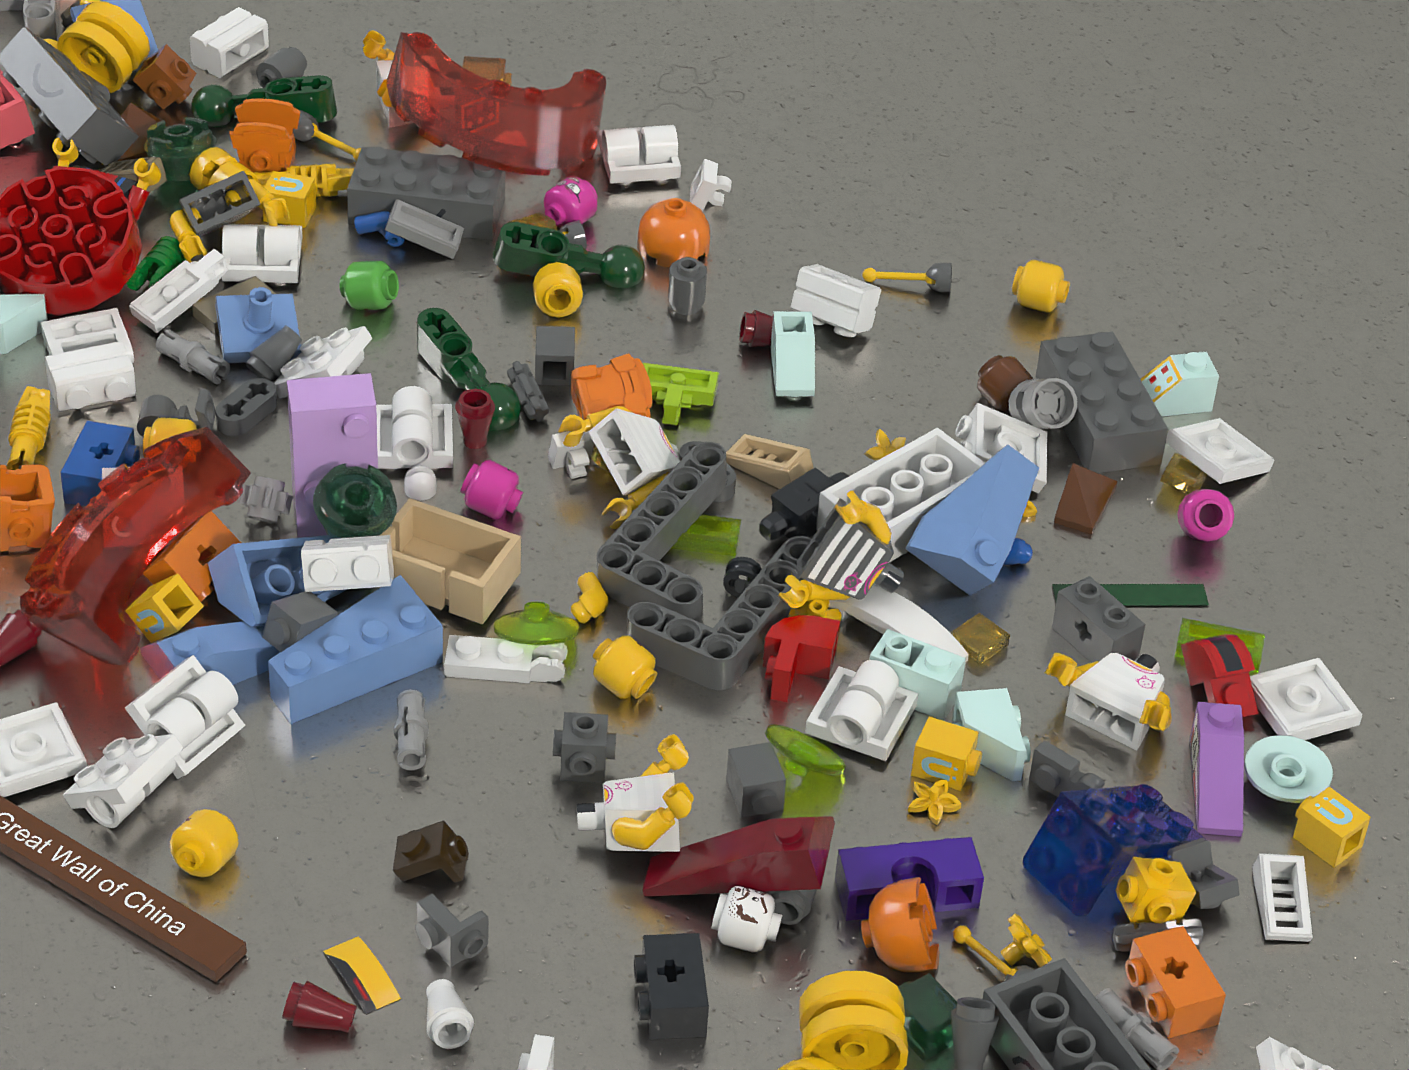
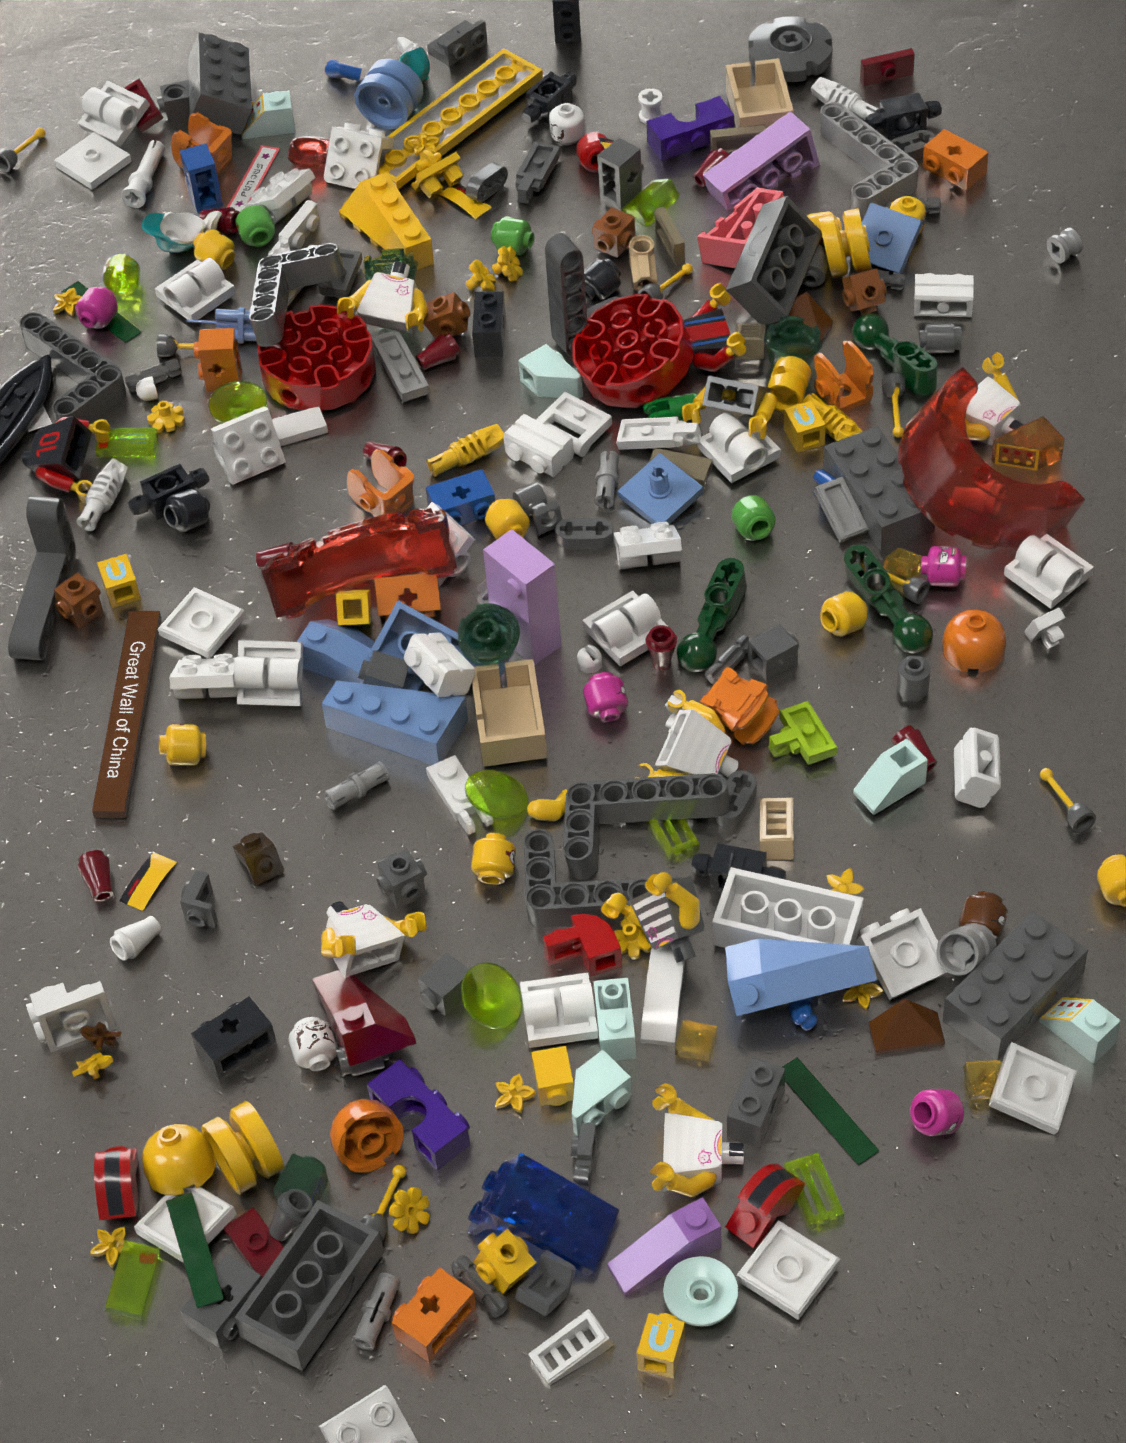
camera: 65 degrees right, 10 degrees up
dark grey cone [246,325,302,381] -> none
black bush [723,557,762,598] -> none

